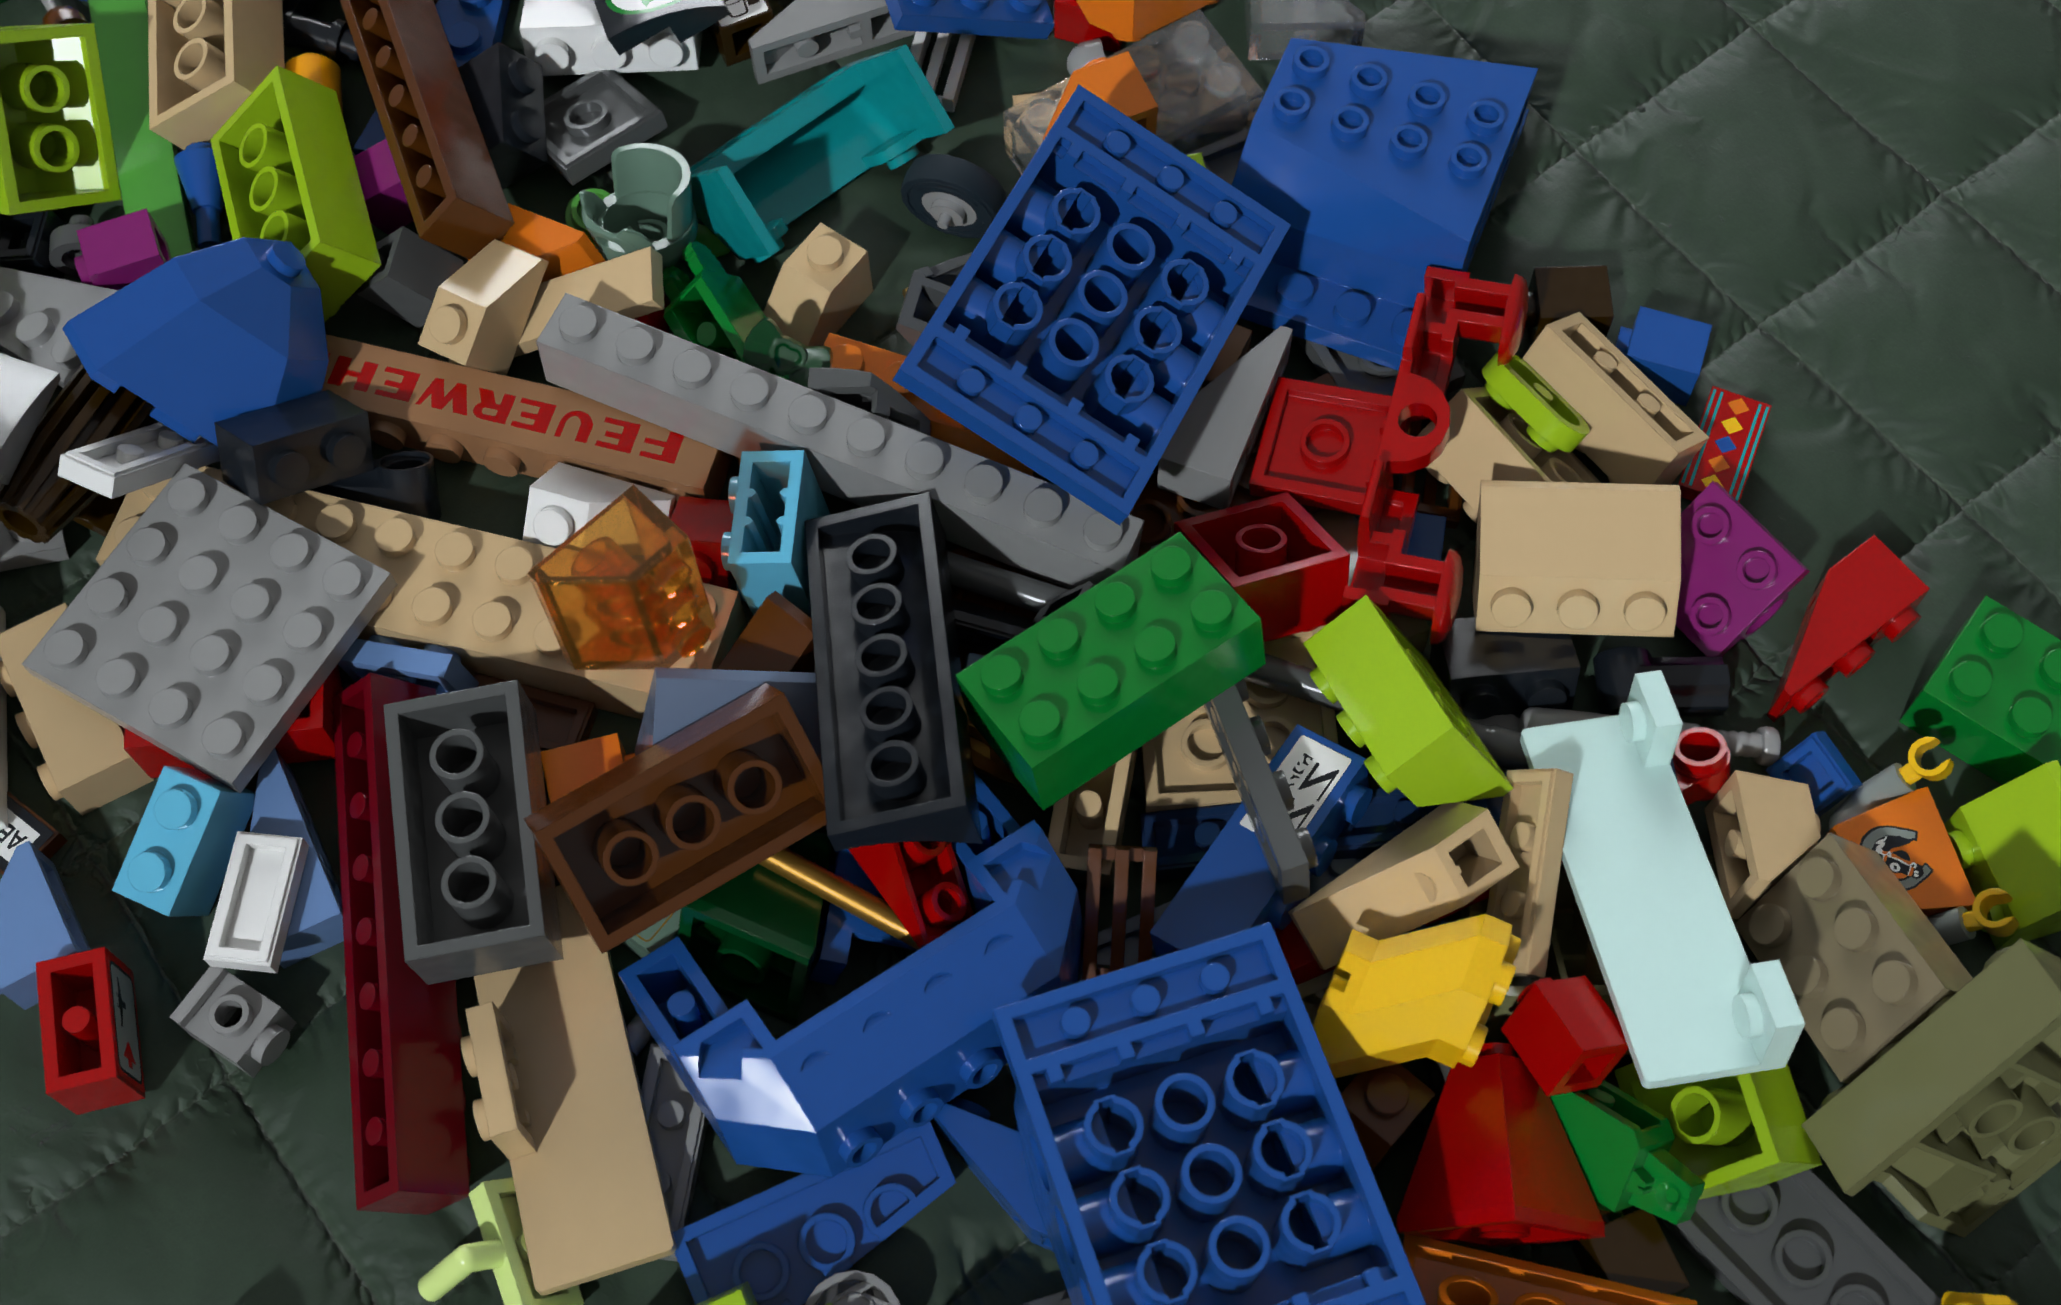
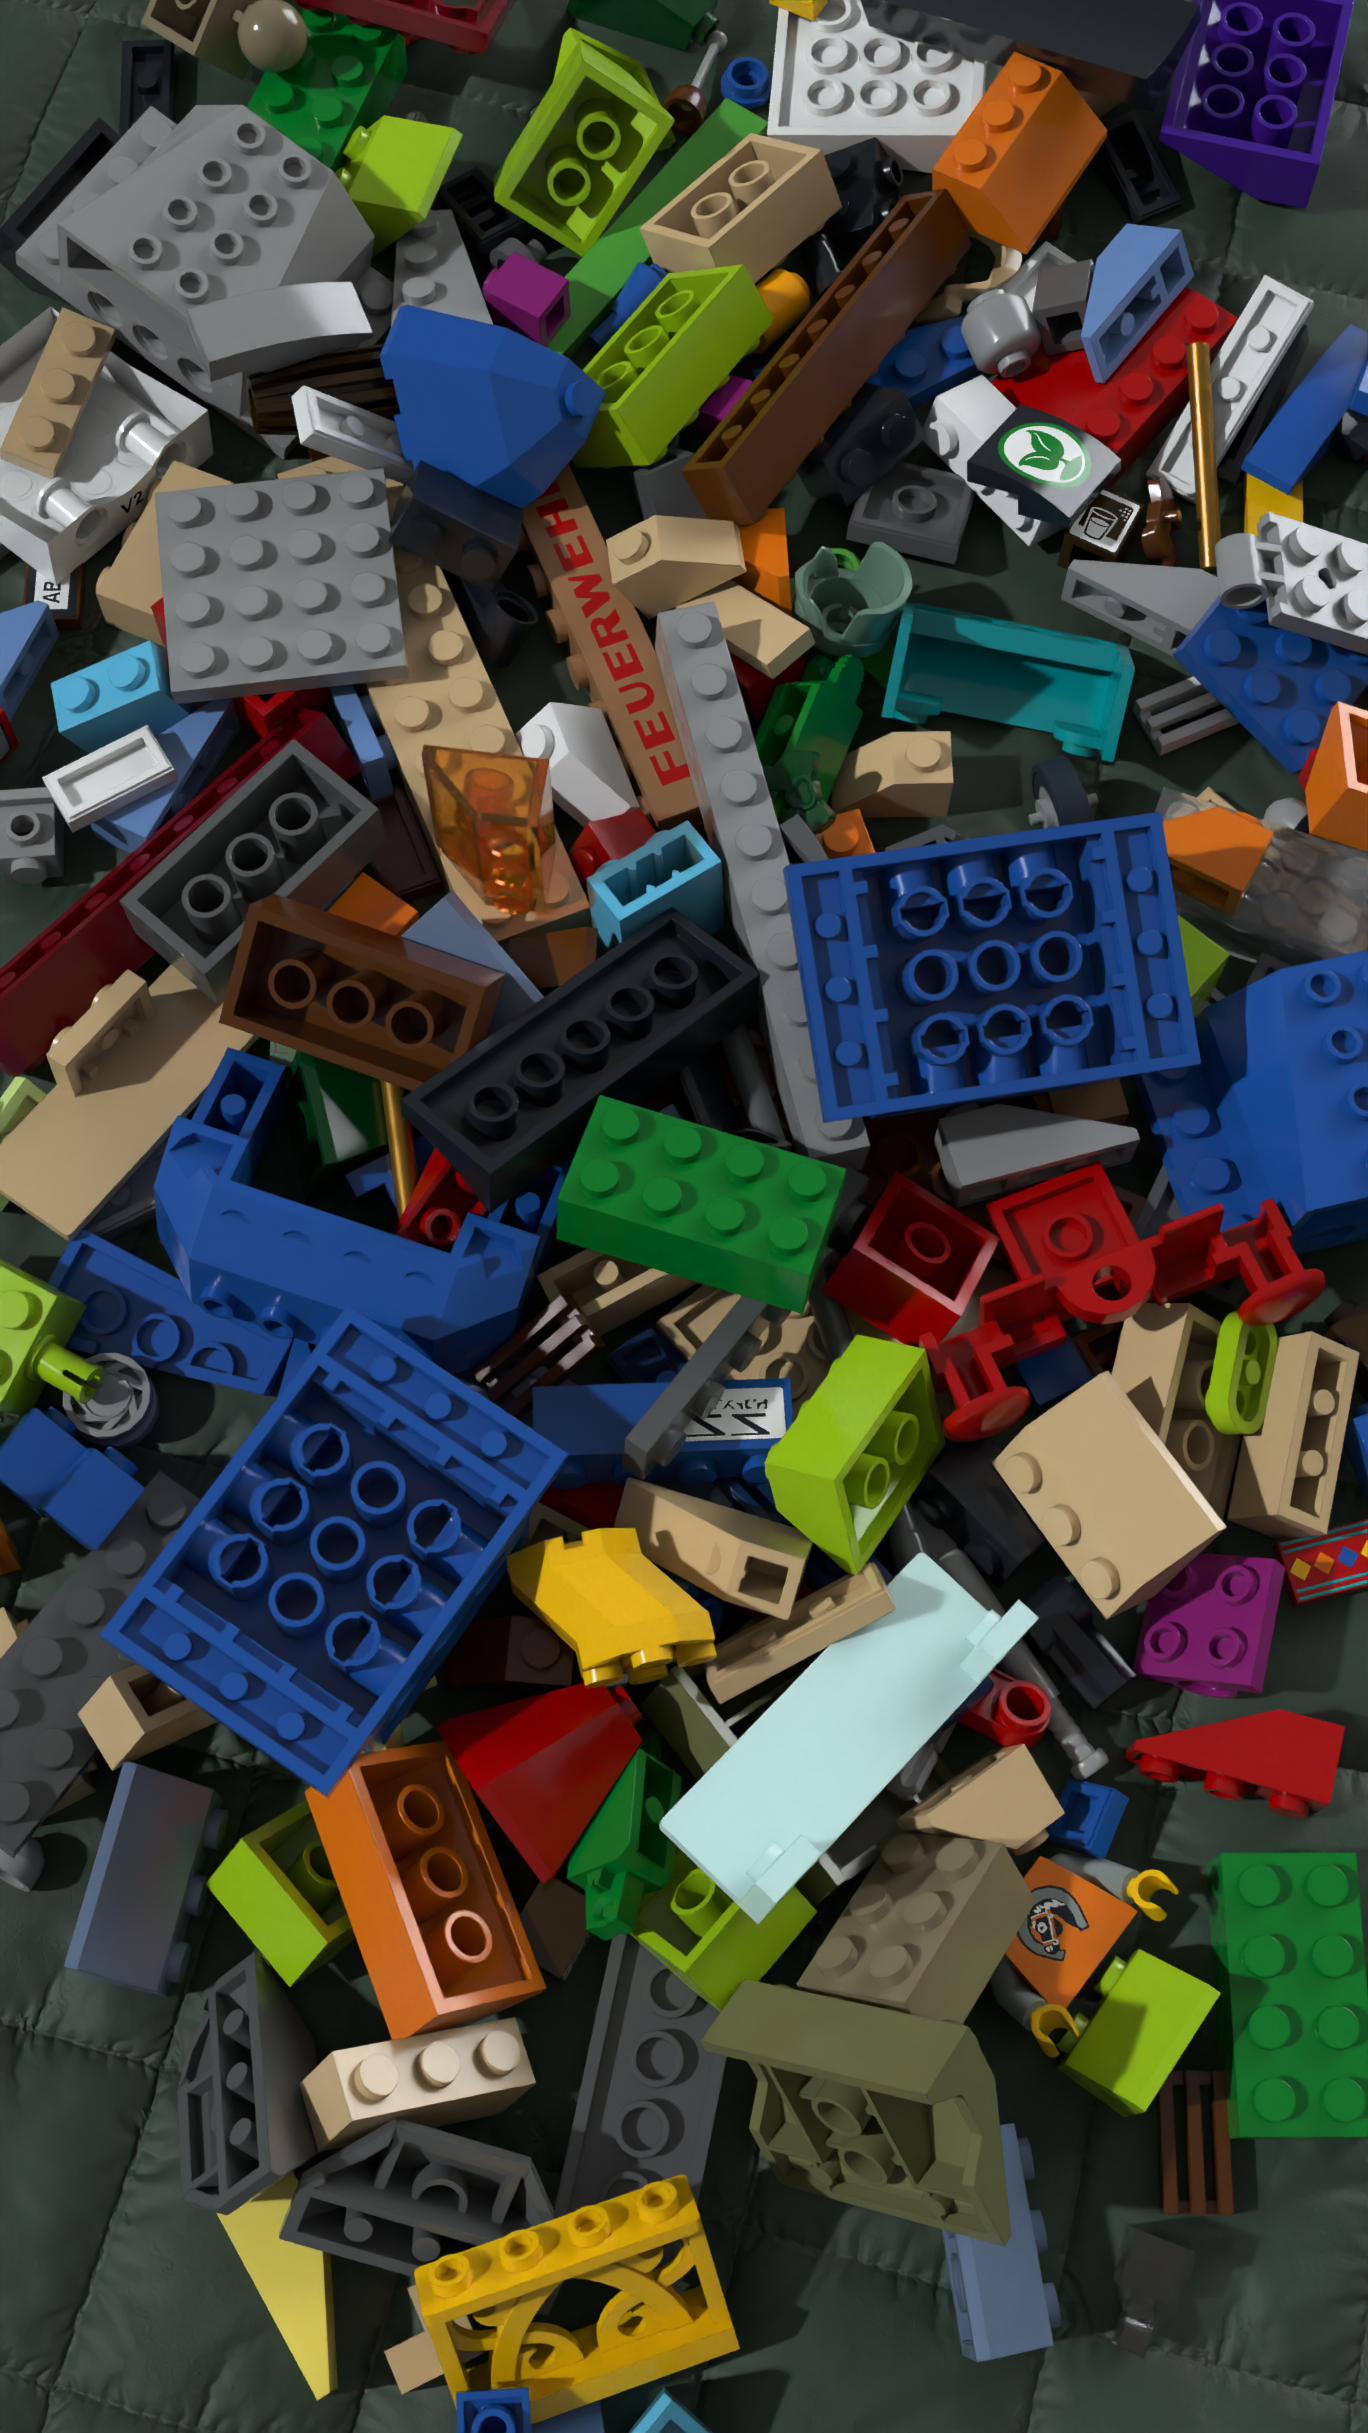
camera: 50 degrees right, 5 degrees up
red brick [1501,975,1629,1097] -> none

